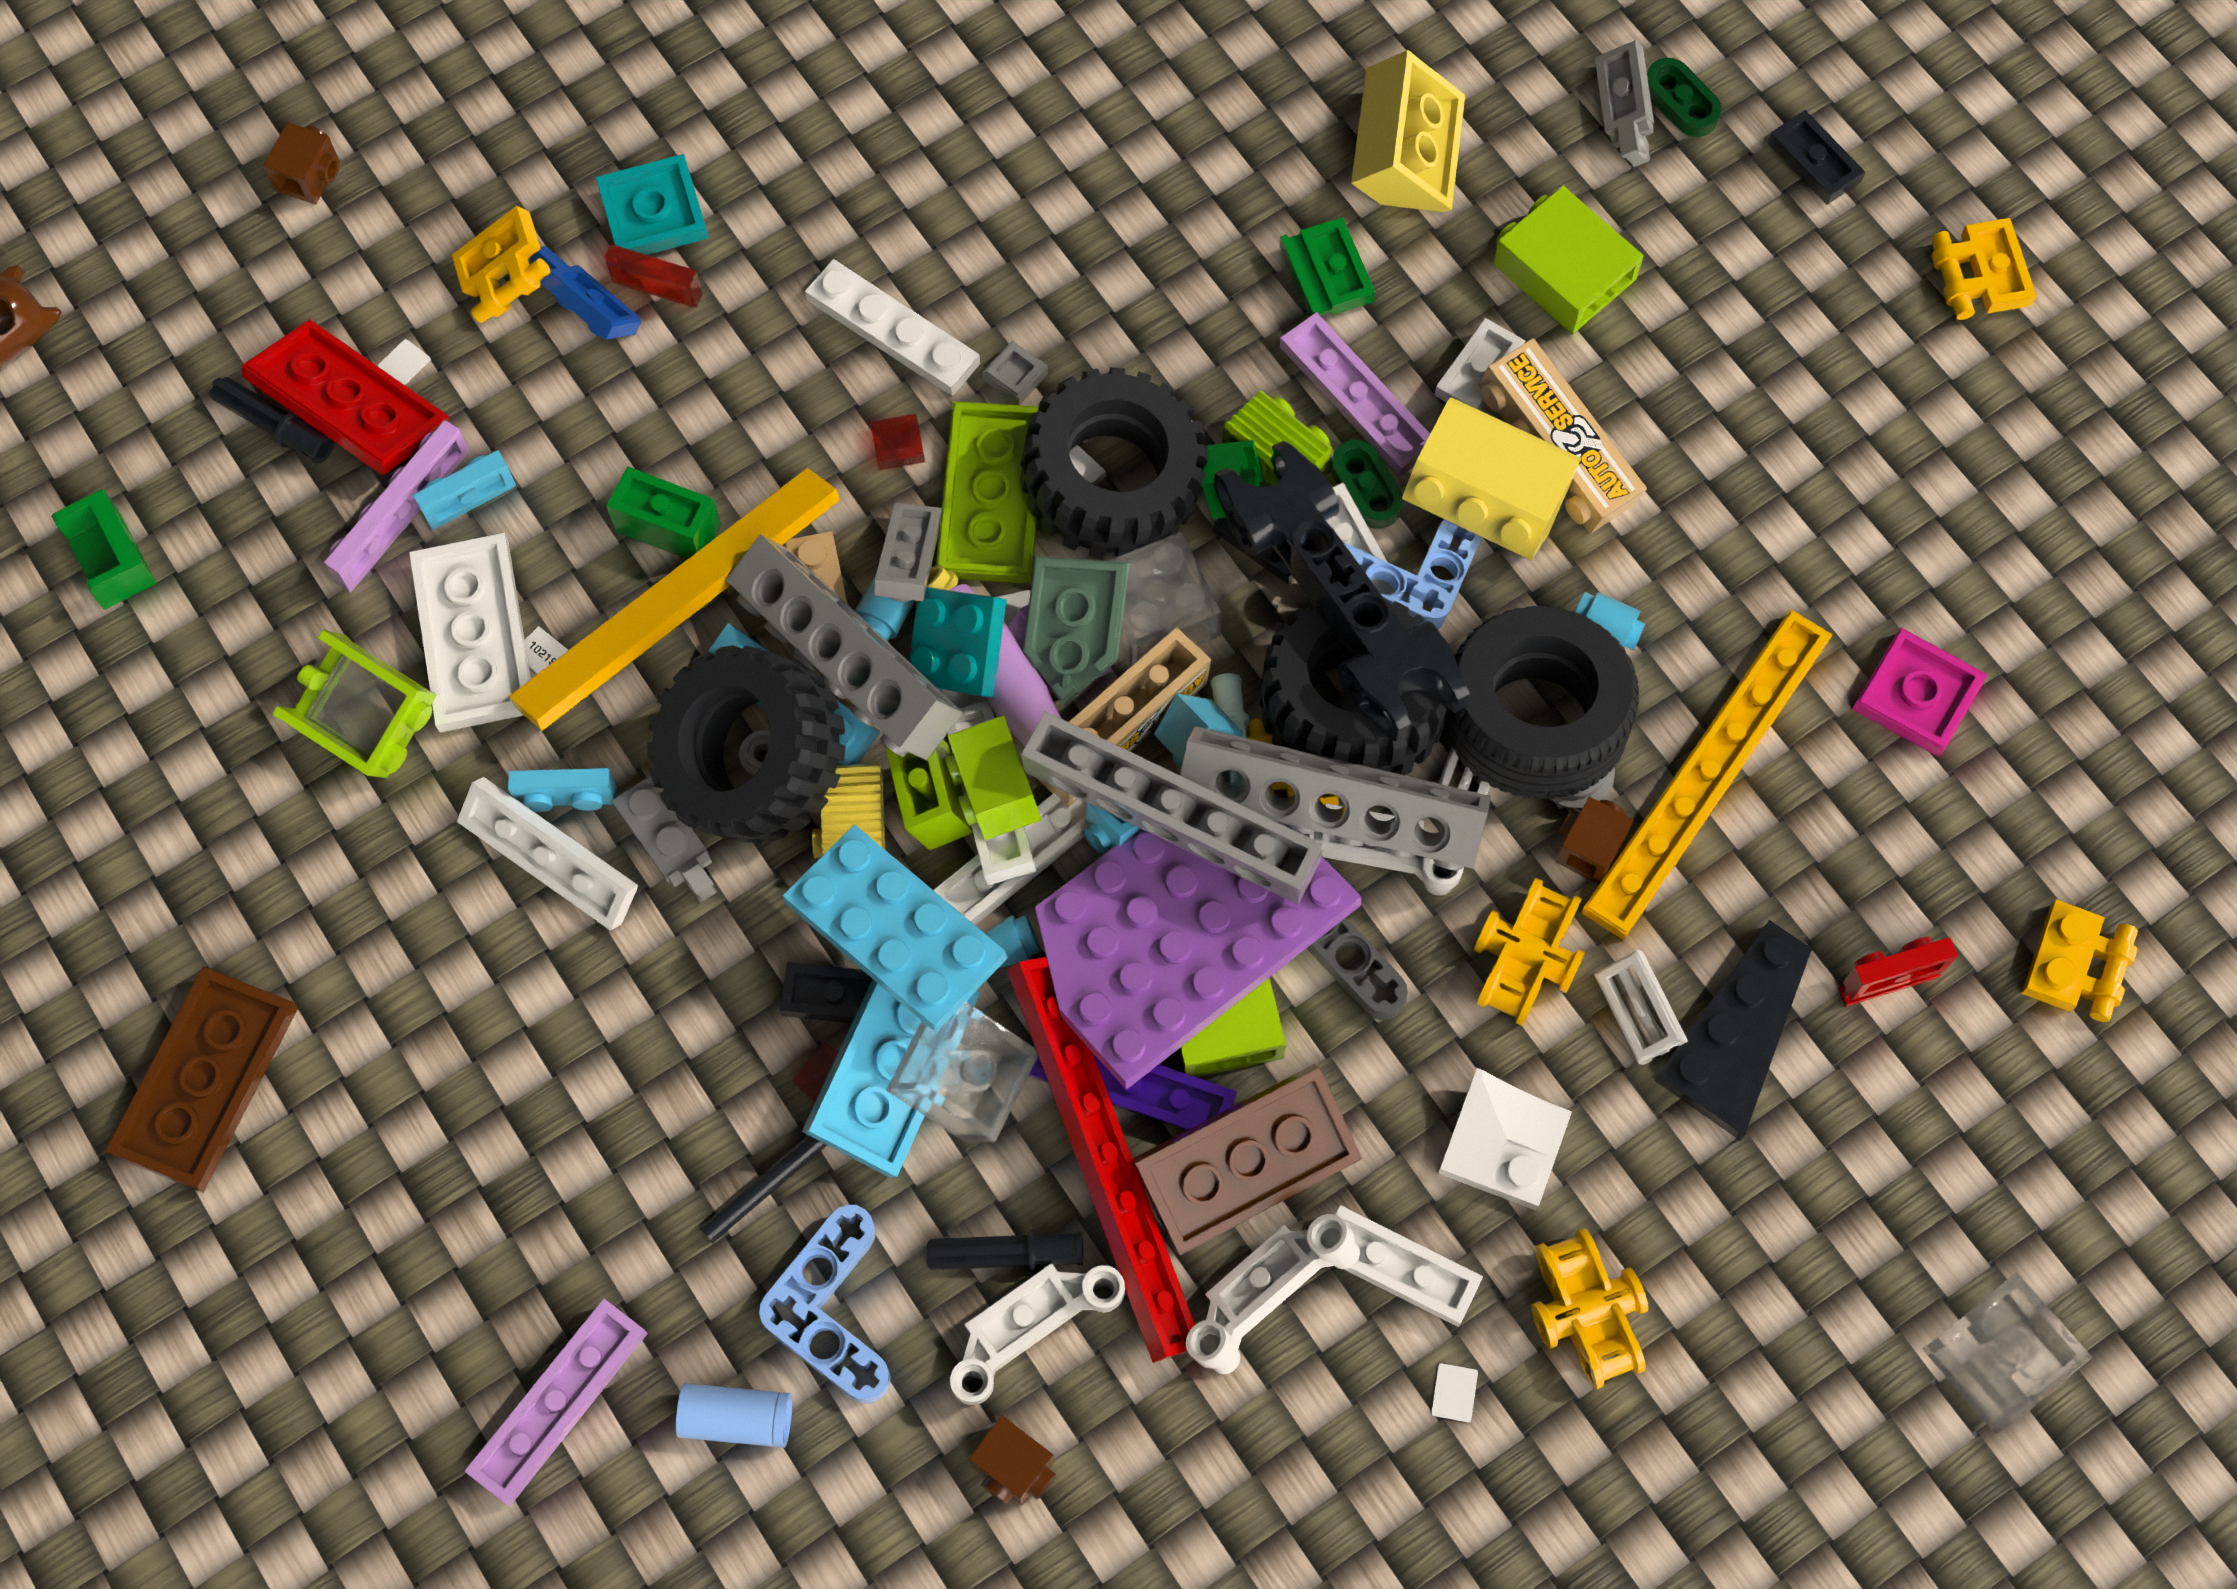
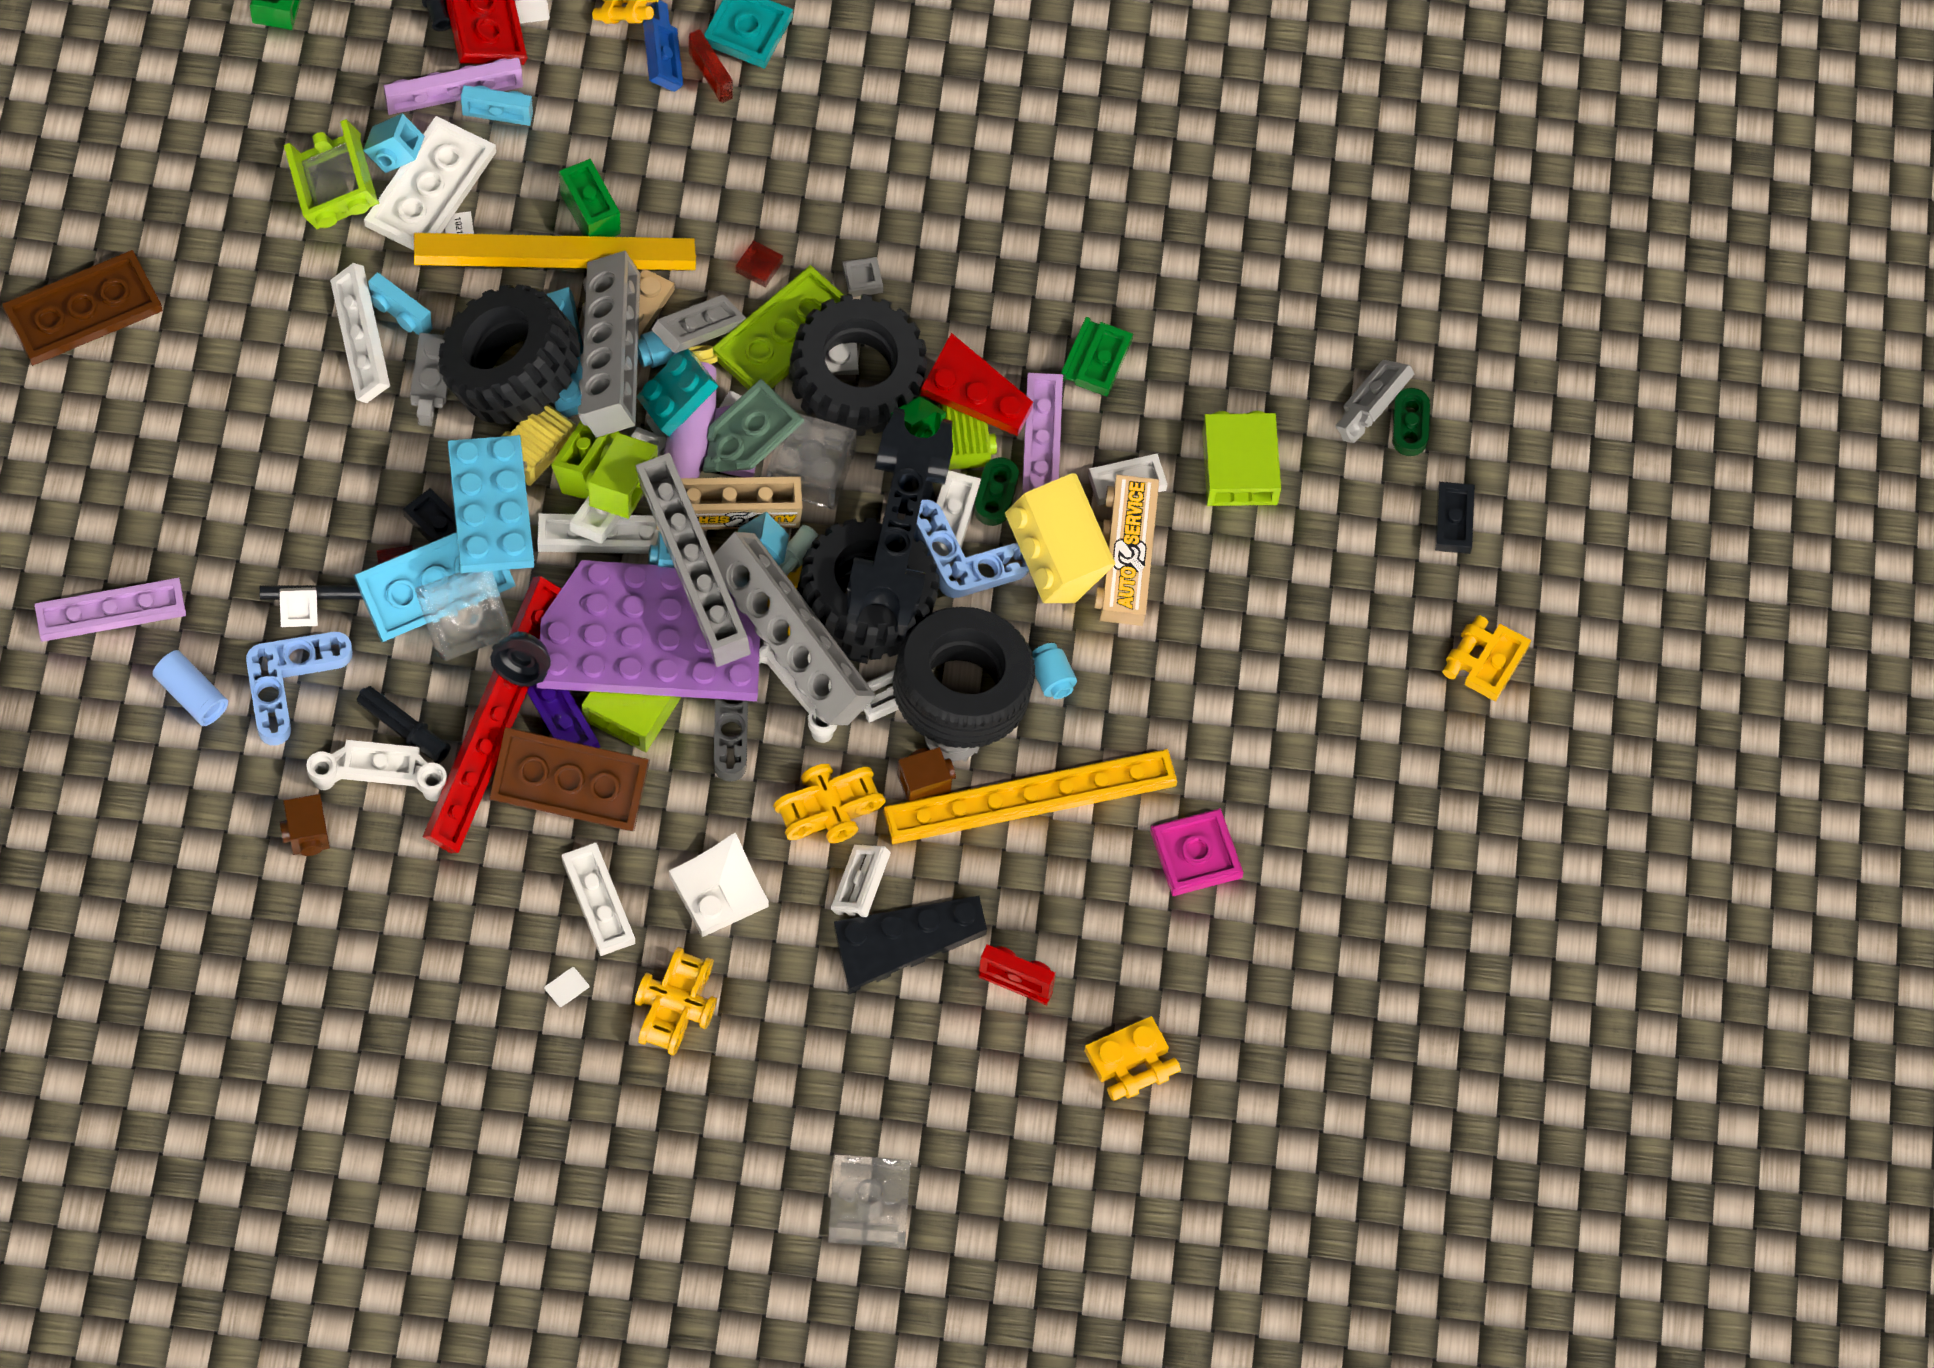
camera: 35 degrees right, 5 degrees down
white plate [805,259,981,396] -> none
medium azure cone [985,915,1041,968] -> none
white plate [1186,1214,1360,1374] -> none
light yellow slope [1351,50,1465,212] -> none
none -> white plate [280,587,318,627]
none -> medium azure brick [363,113,425,173]
none -> black hat [490,631,551,687]
none -> red wing [921,333,1033,436]

